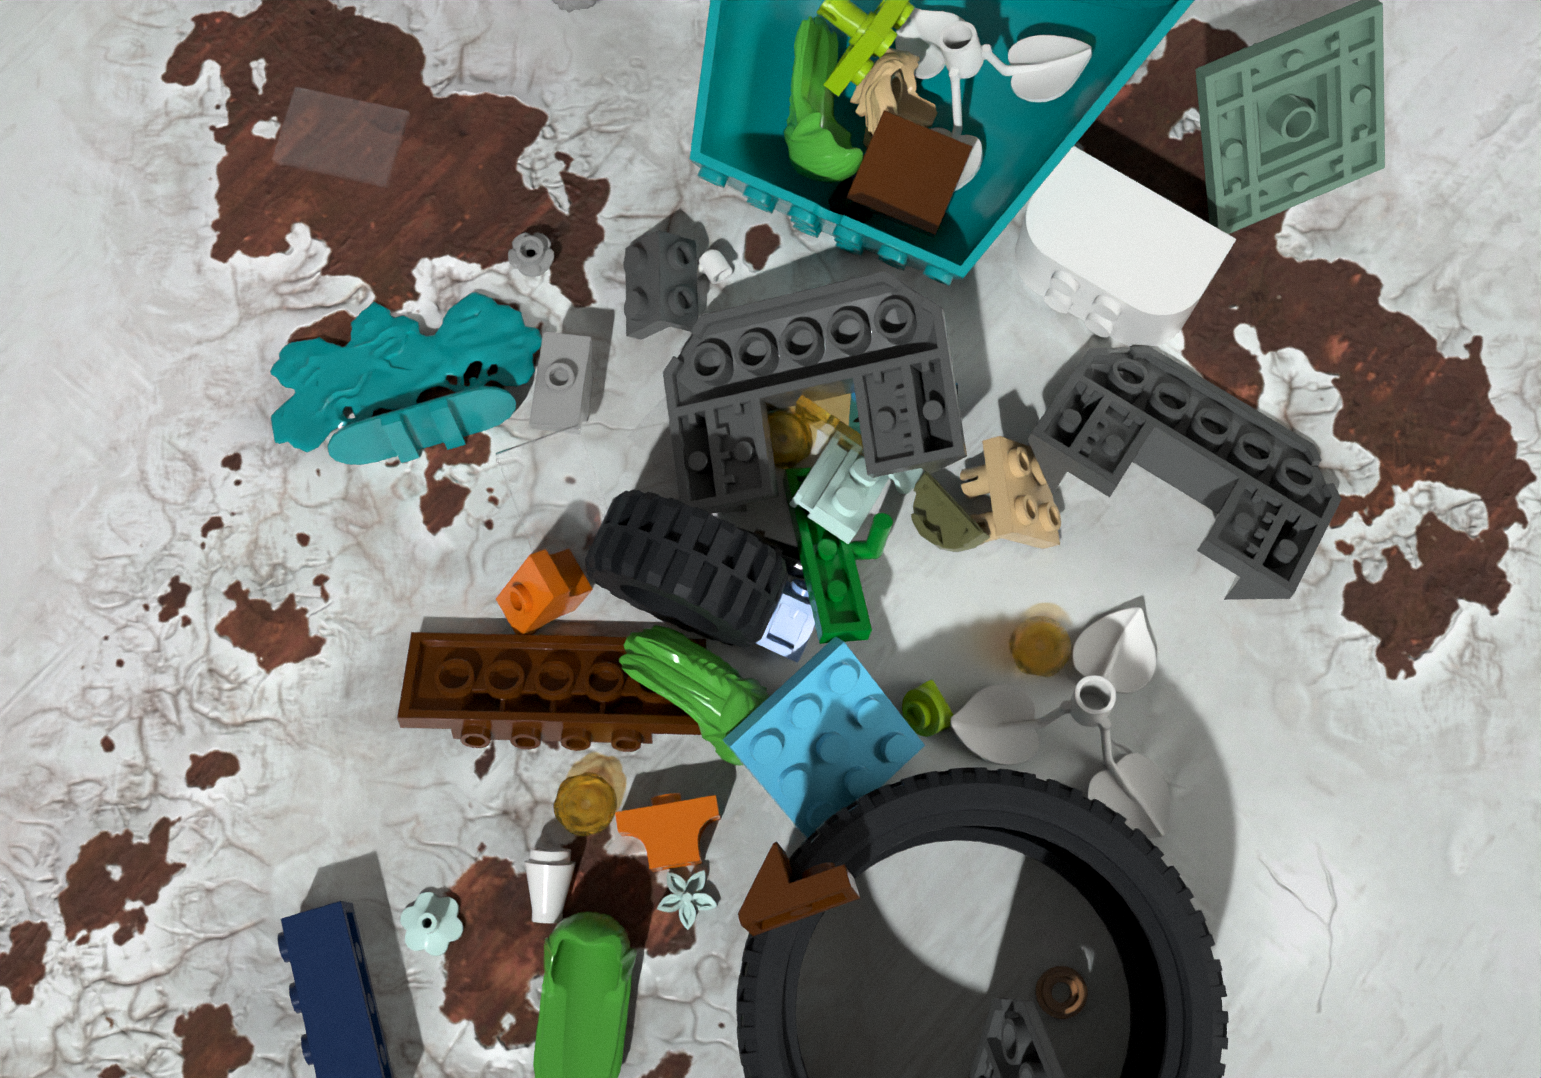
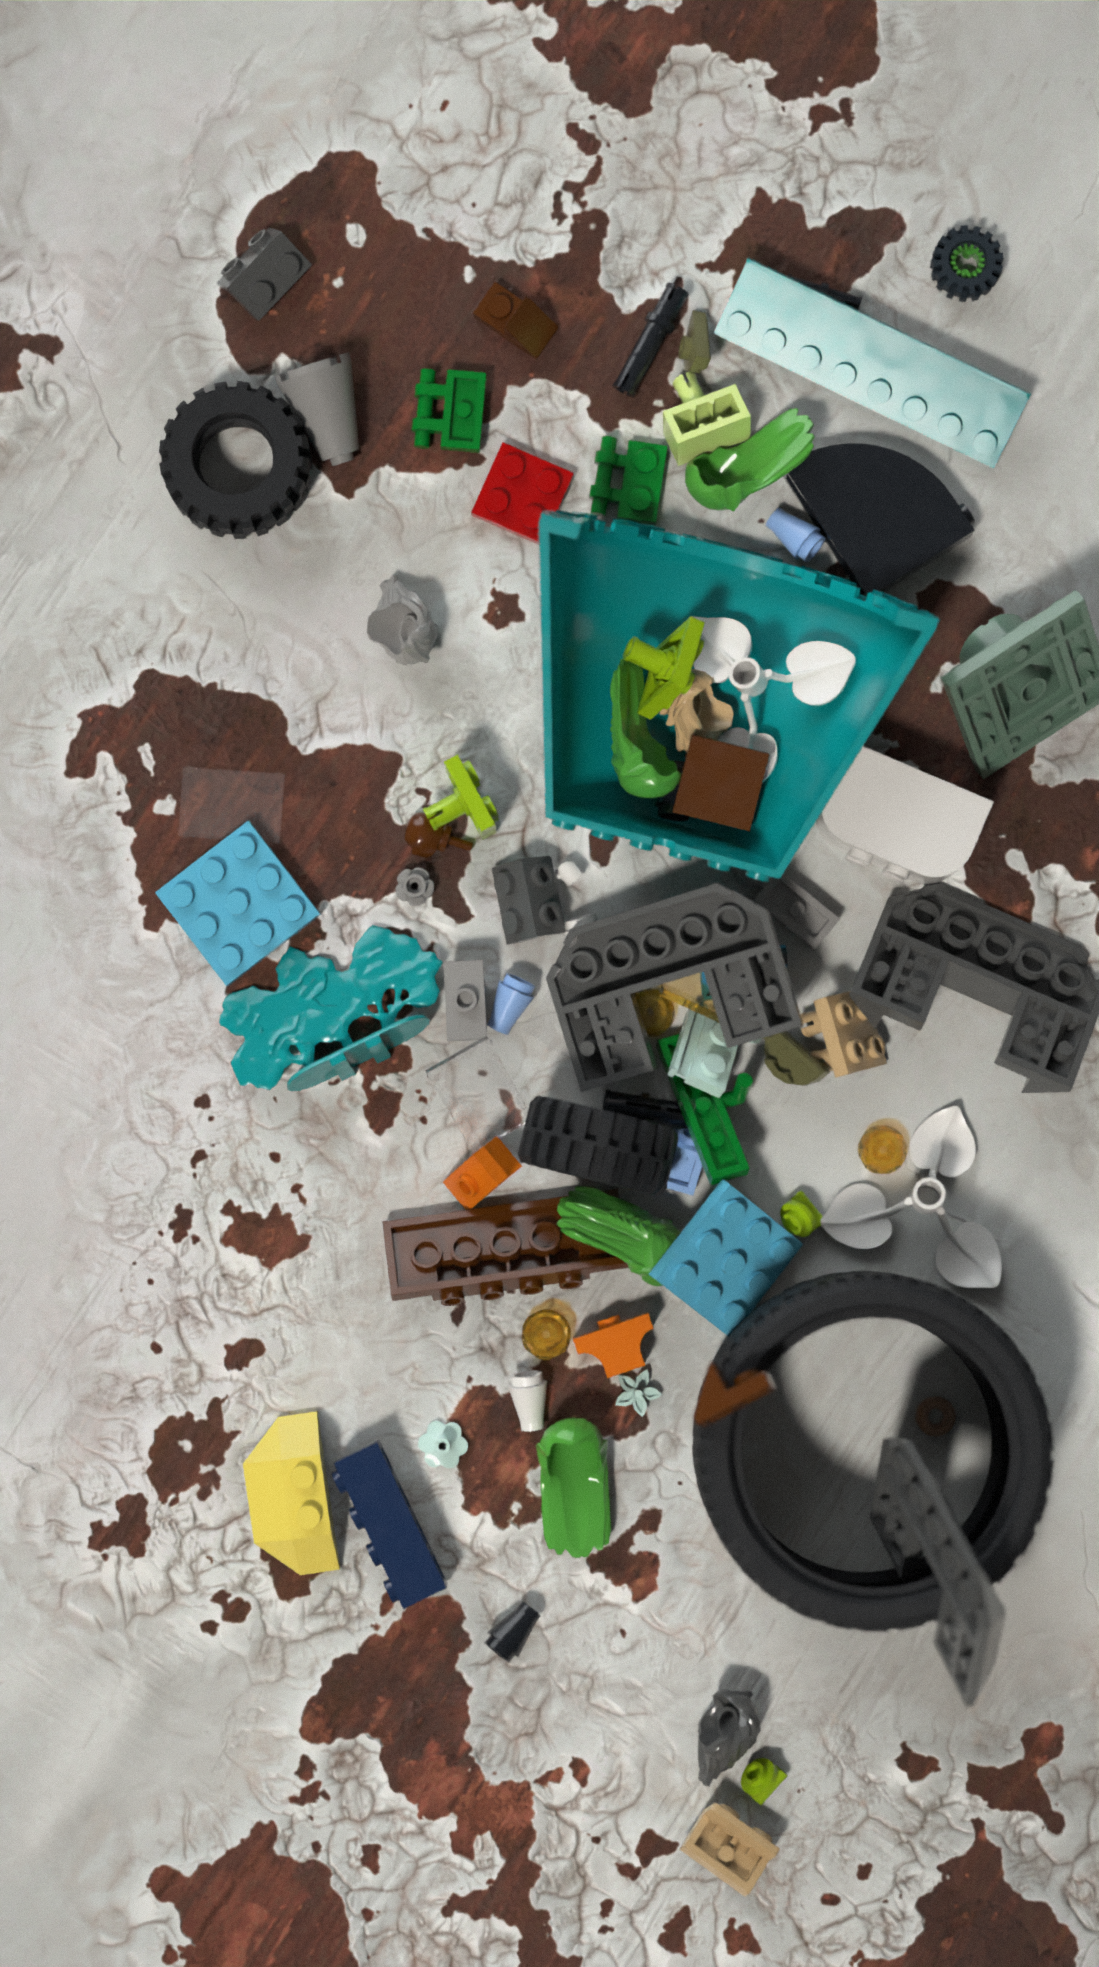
camera: 10 degrees left, 10 degrees up
none -> medium azure plate [155,821,321,986]
none -> light yellow wedge [243,1411,340,1575]
none -> reddish brown piece [404,812,473,858]
none -> lime plate [423,754,499,840]
none -> light blue cone [487,973,535,1035]
none -> light grey plate [735,868,840,950]

